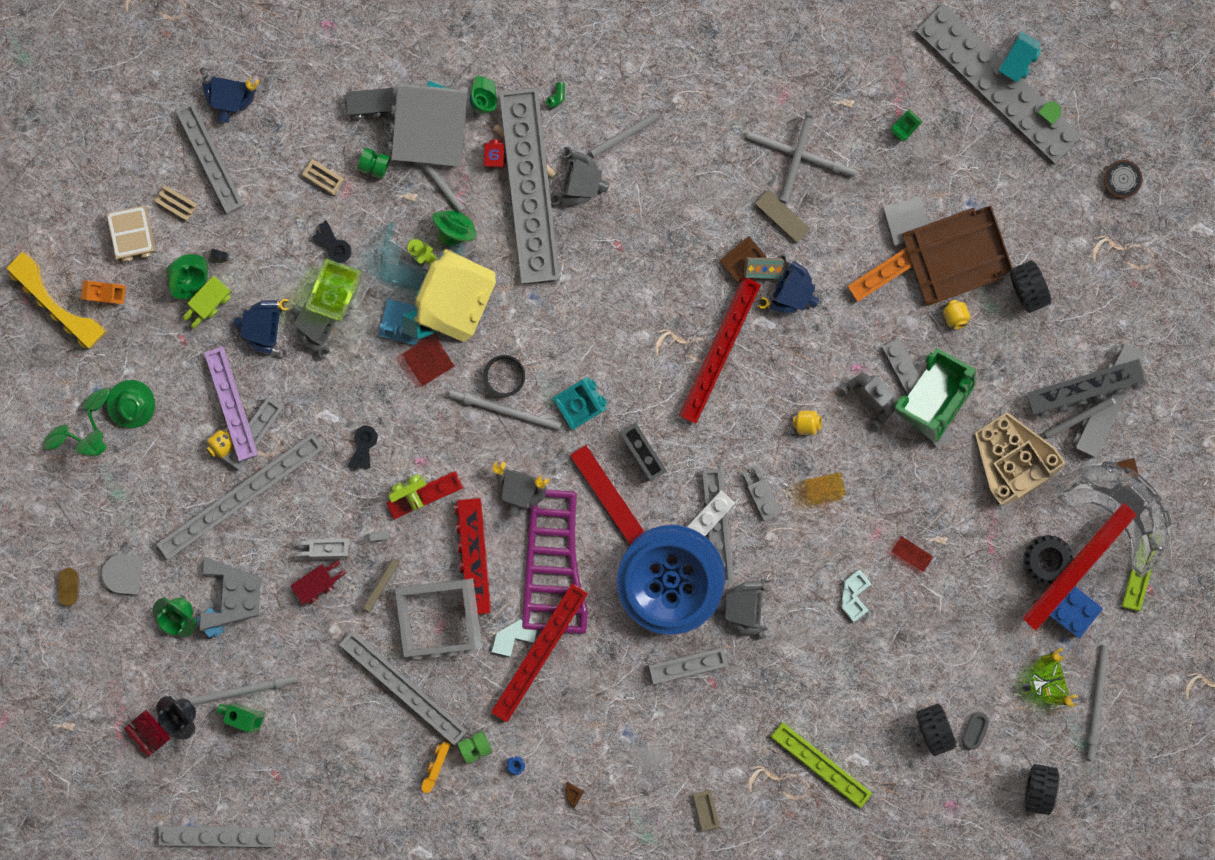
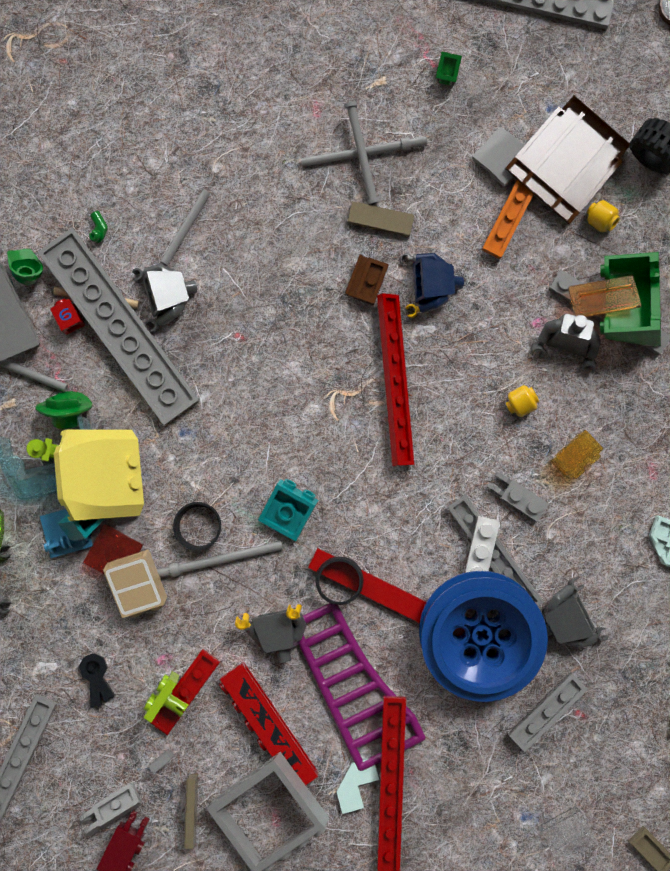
camera: 30 degrees left, 5 degrees down
dark grey brick [620,423,667,481] -> none
dark tan tile [743,257,784,279] -> none
none -> tan brick [103,549,167,618]
none -> black tyre [315,556,364,605]
none -> clear orange piece [568,275,642,317]

